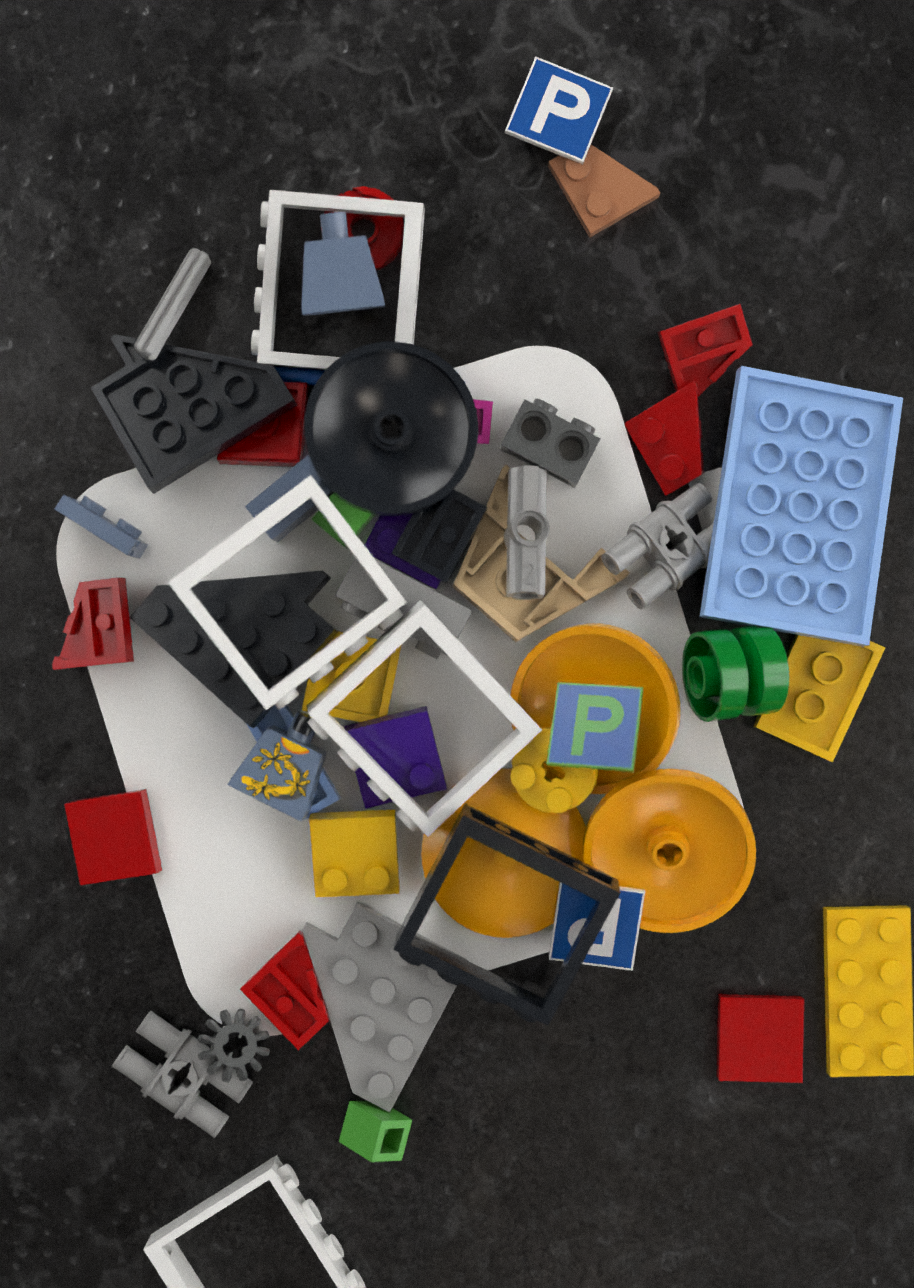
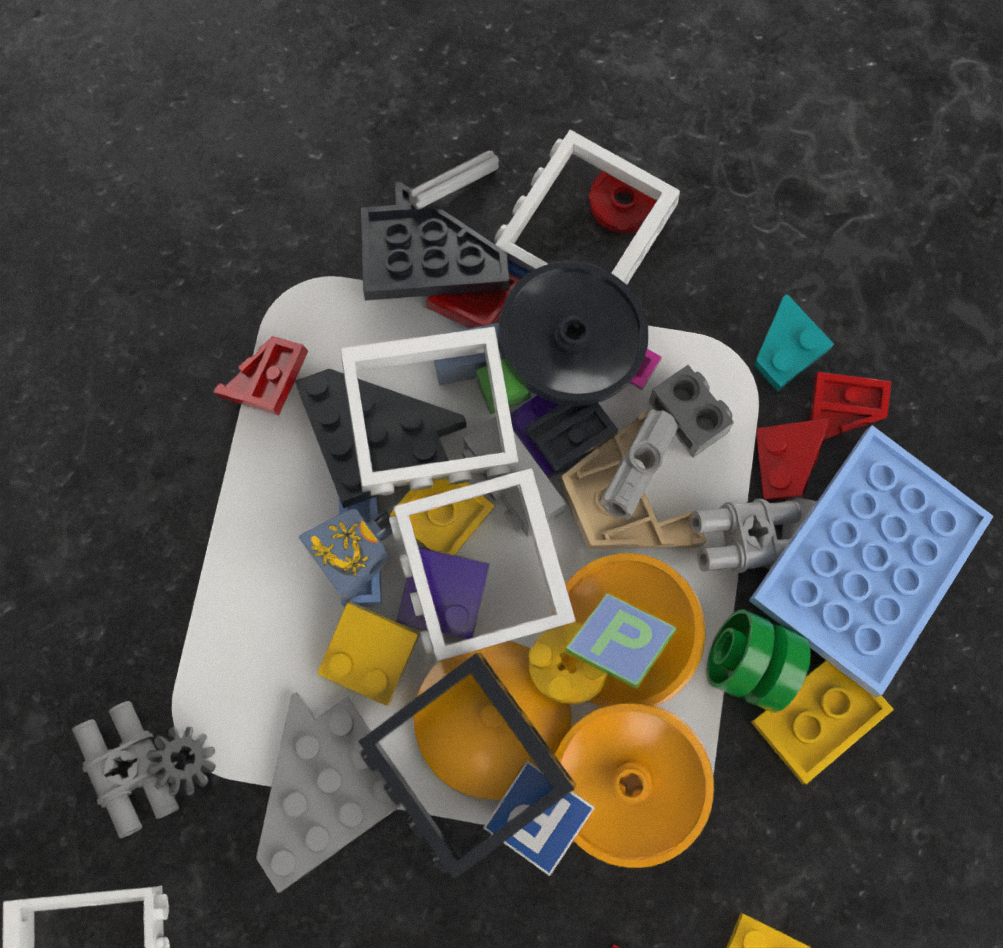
camera: 25 degrees right, 15 degrees down
sand blue plate [55,495,148,559] -> none
red tile [64,789,162,885] -> none
red wing [240,930,330,1050] -> none
sand blue torso [301,212,385,316] -> none
bright green brick [339,1101,412,1162] -> none
blue piece [505,56,613,164] -> none
nougat wing [548,145,660,238] -> none
none -> teal wing [754,294,834,391]

